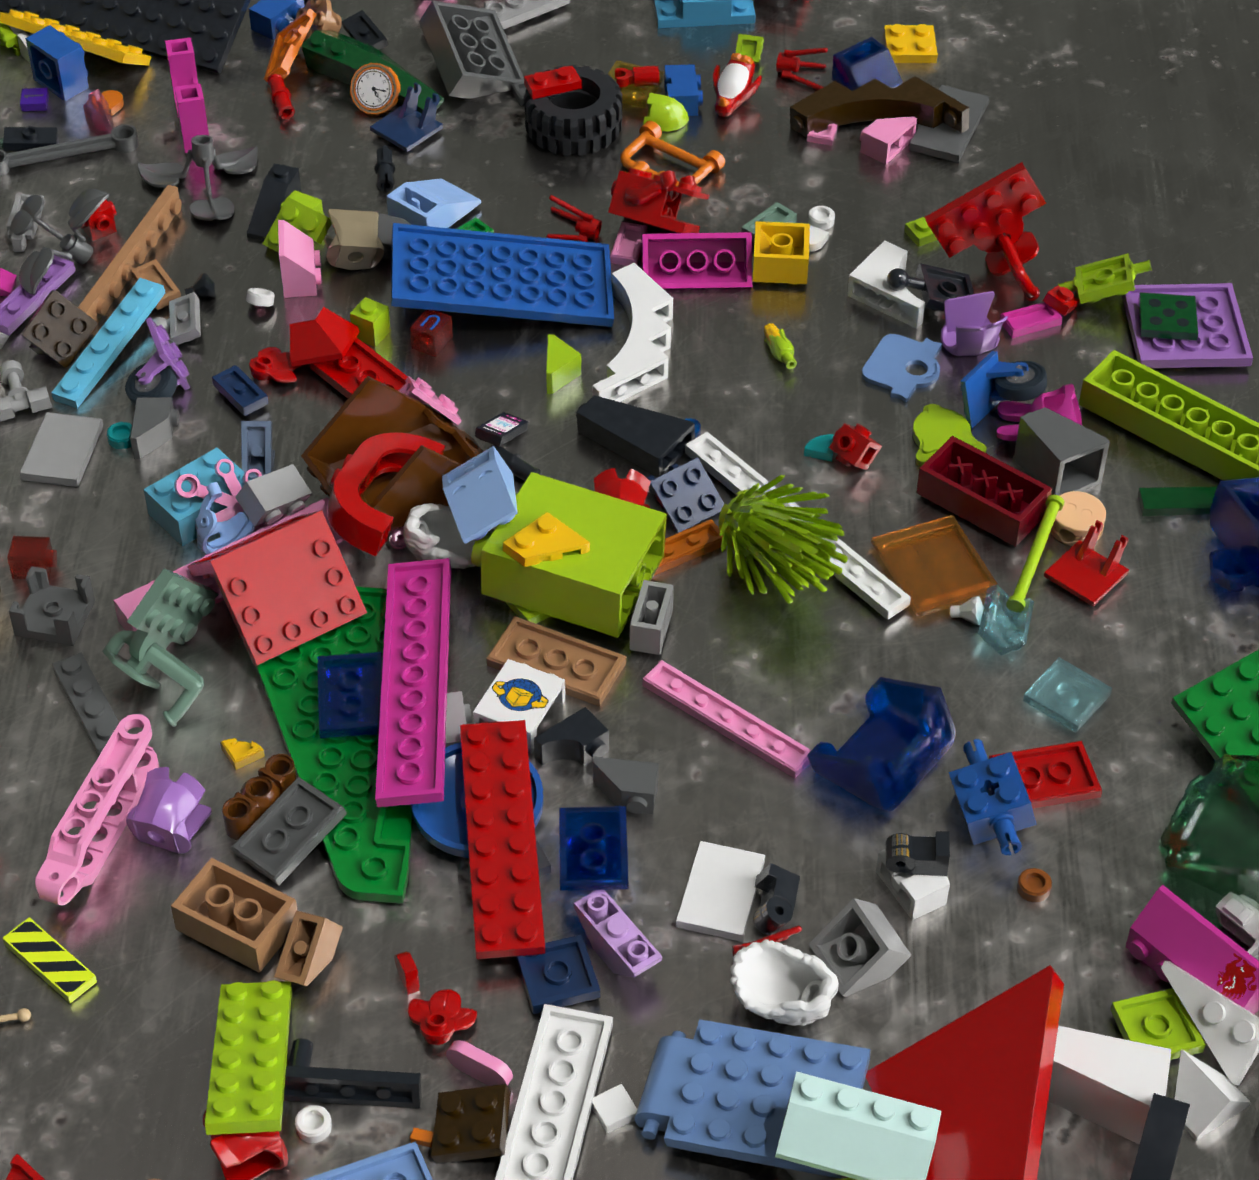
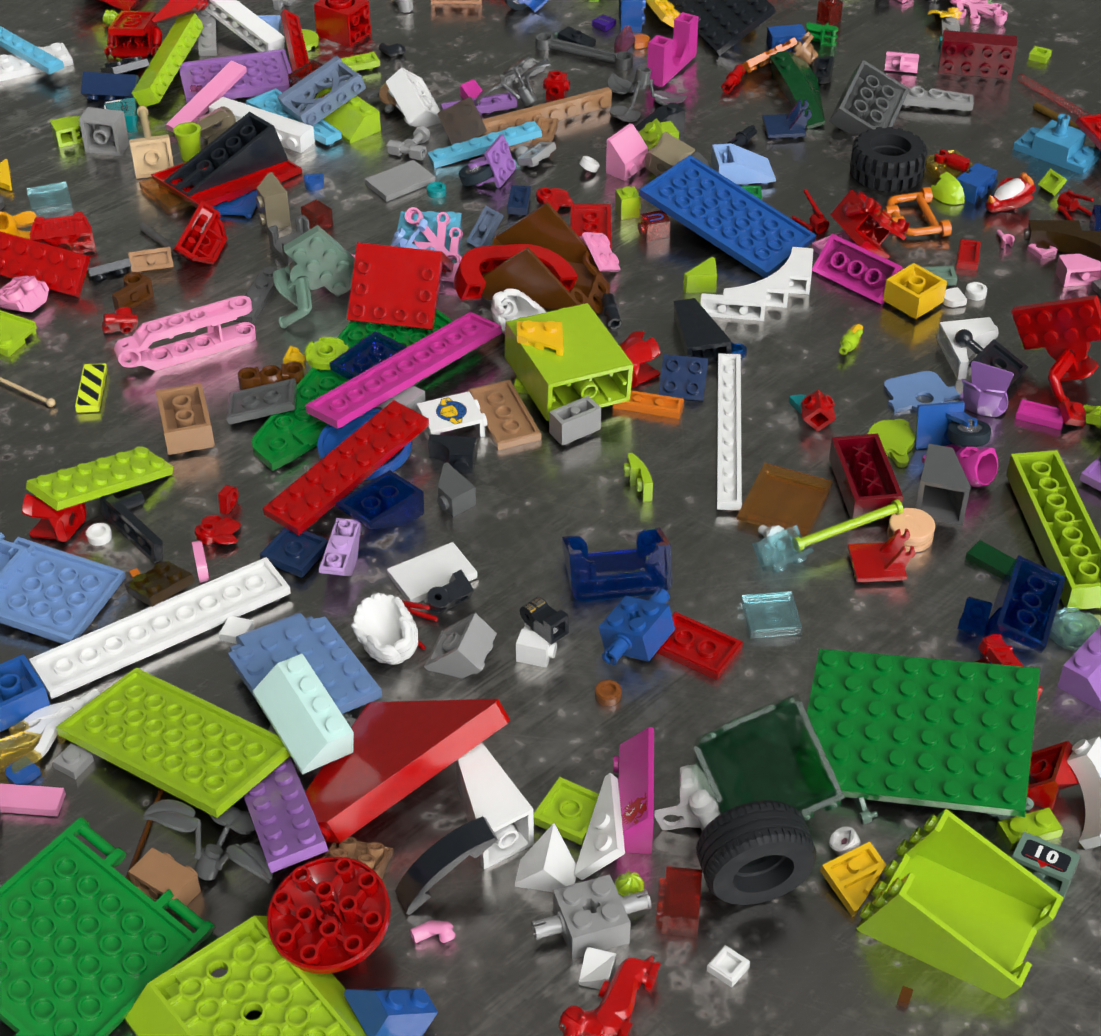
camera: 45 degrees right, 5 degrees down
medium lavender piece [126,767,212,854] -> none
dark grey slope [130,397,179,459] -> none
black rock [184,273,215,298] -> none
light grey brick [235,464,312,527] -> none
medium nougat slope [274,910,343,986] -> none
red slope [290,307,360,367] -> none
tile [350,63,401,115] -> none
light blue slope [442,446,518,544] -> none
tile [475,412,529,447] -> none
red plate [524,65,582,99] -> none
bright pink tile [642,660,815,779] -> none
lime plant [718,475,848,603] -> none
none -> lime tile [304,337,349,370]
none -> lime slope [623,453,653,502]
none -> red tile [956,239,981,271]
none -> bright pink hand [996,230,1015,248]

